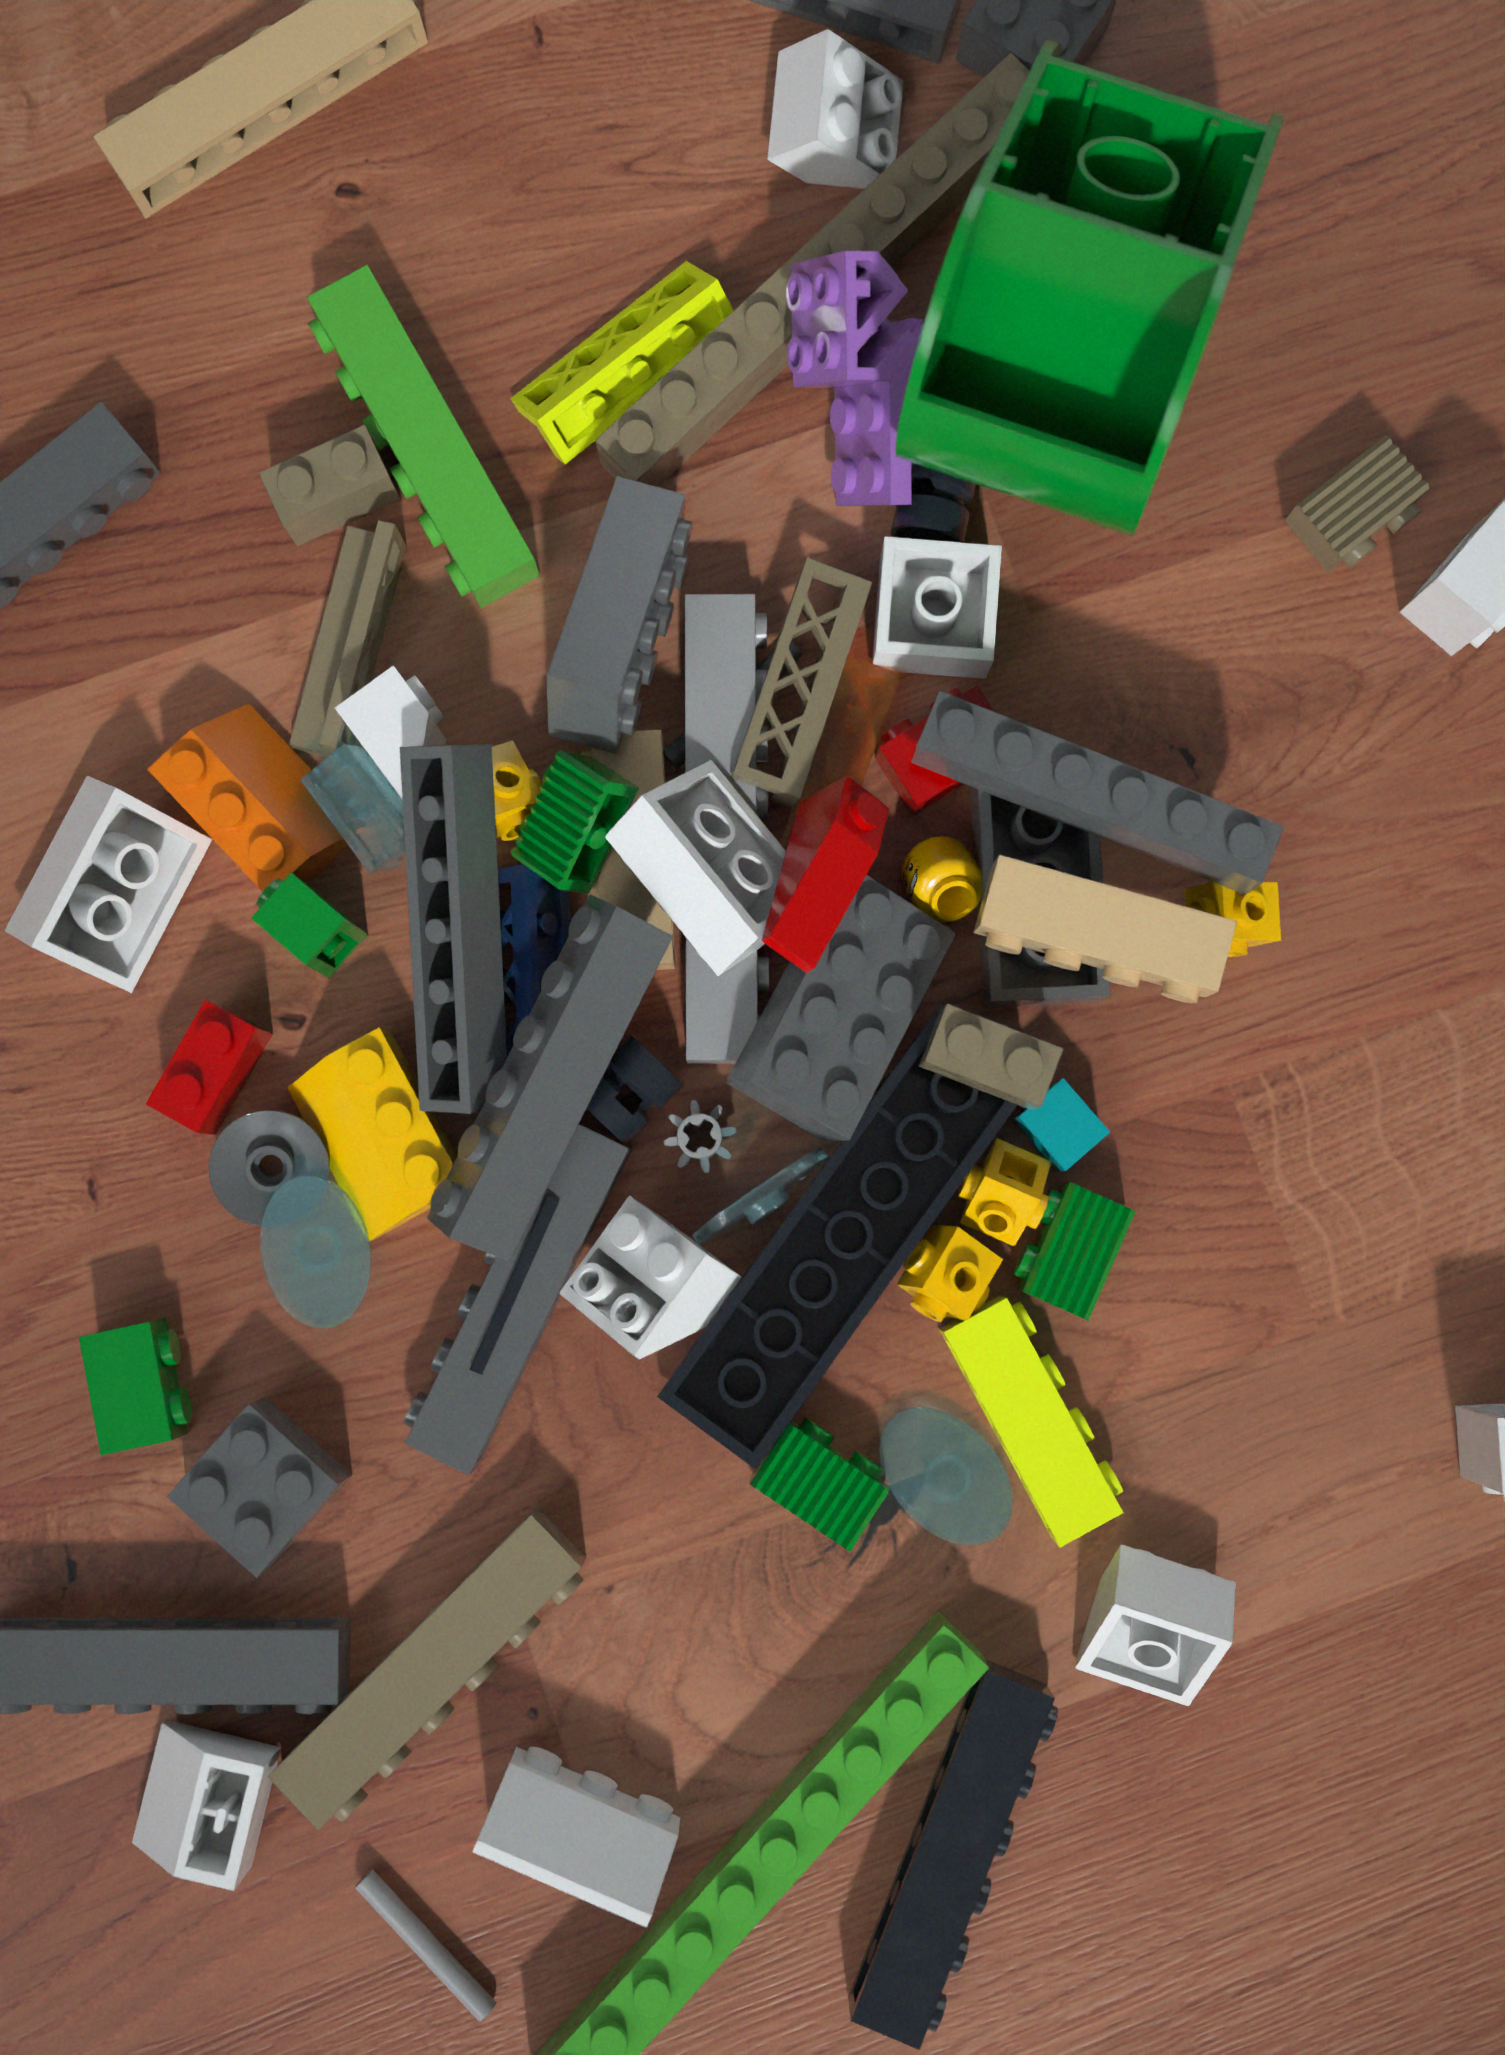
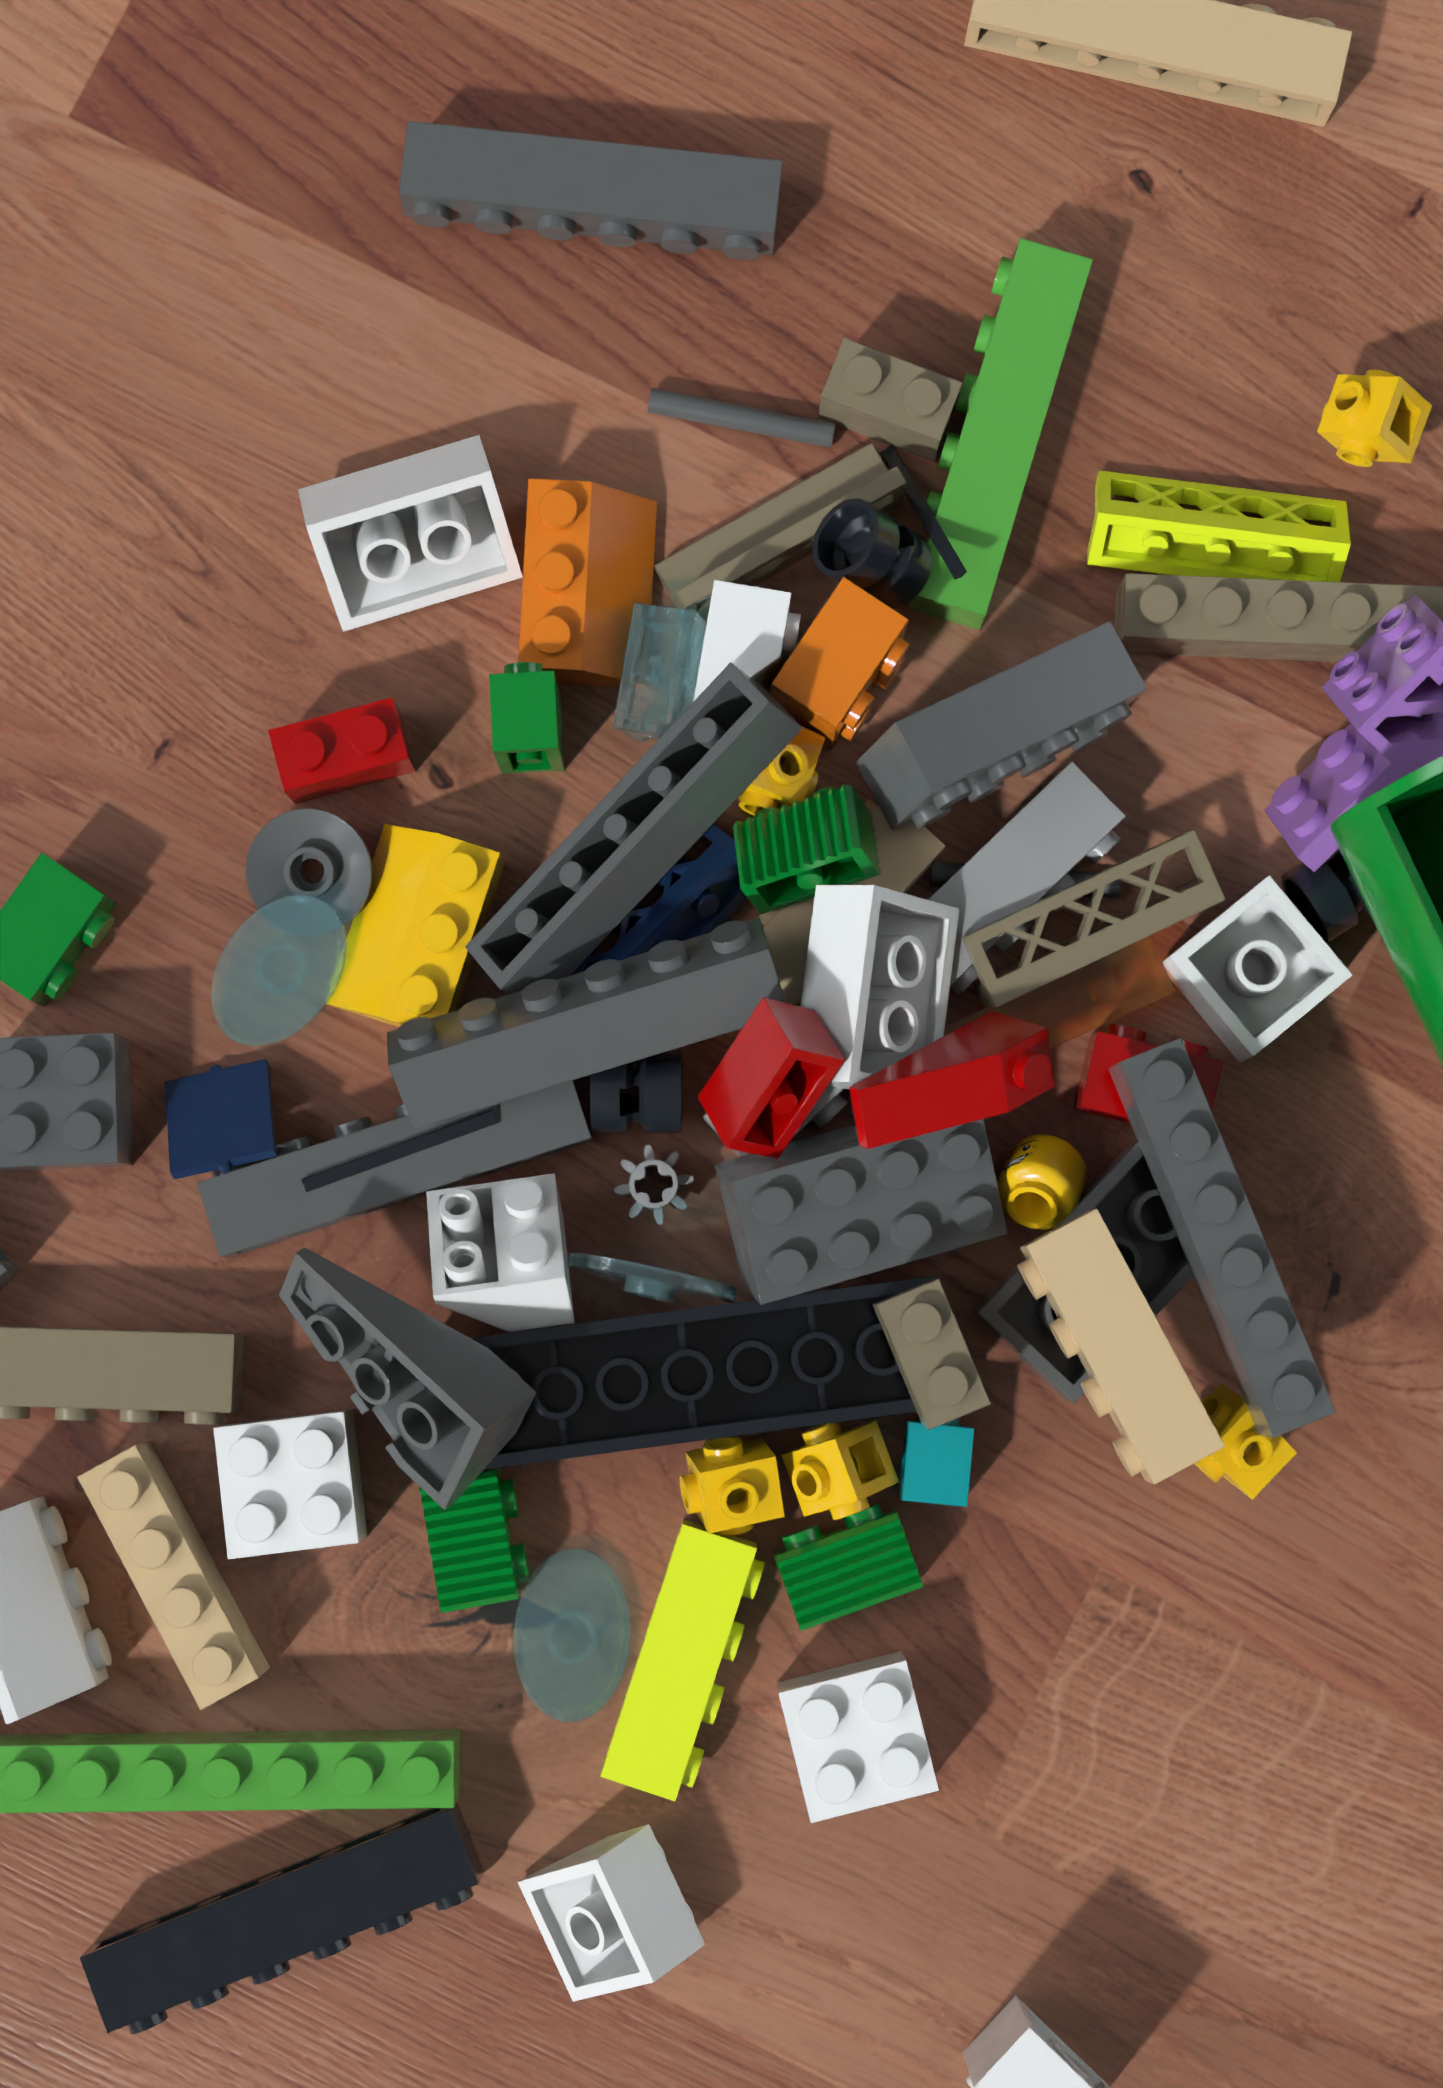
camera: 45 degrees right, 0 degrees up
none -> tan brick [77,1441,270,1710]
none -> dark blue piece [165,1059,277,1179]
none -> white brick [213,1409,368,1559]
none -> dark grey wedge [279,1248,536,1510]
none -> dark grey bar [648,388,836,448]
none -> red brick [698,997,845,1159]
none -> orange brick [770,577,910,750]
none -> white brick [777,1651,939,1823]
none -> black wheel [812,498,933,609]
none -> black piece [881,445,967,580]
none -> yellow brick [1317,369,1432,467]

